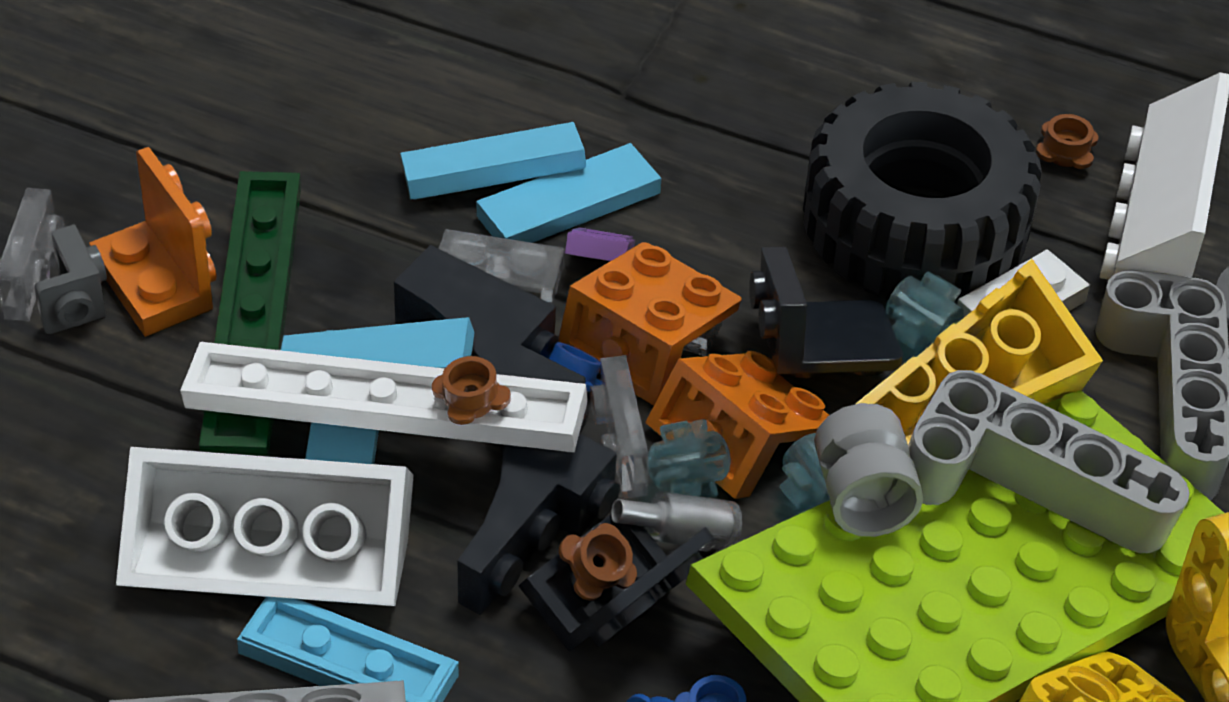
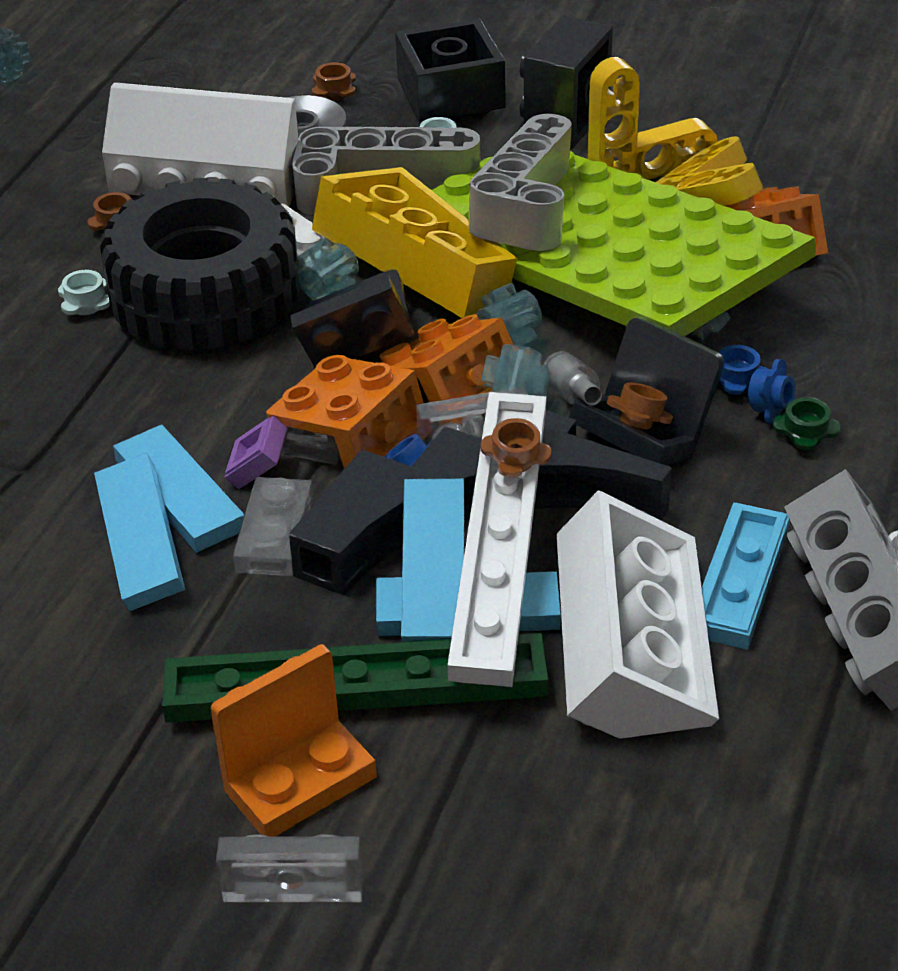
camera: 90 degrees left, 5 degrees down
dark grey bracket [34,224,107,334] -> none
light grey wheel [814,403,924,537] -> none

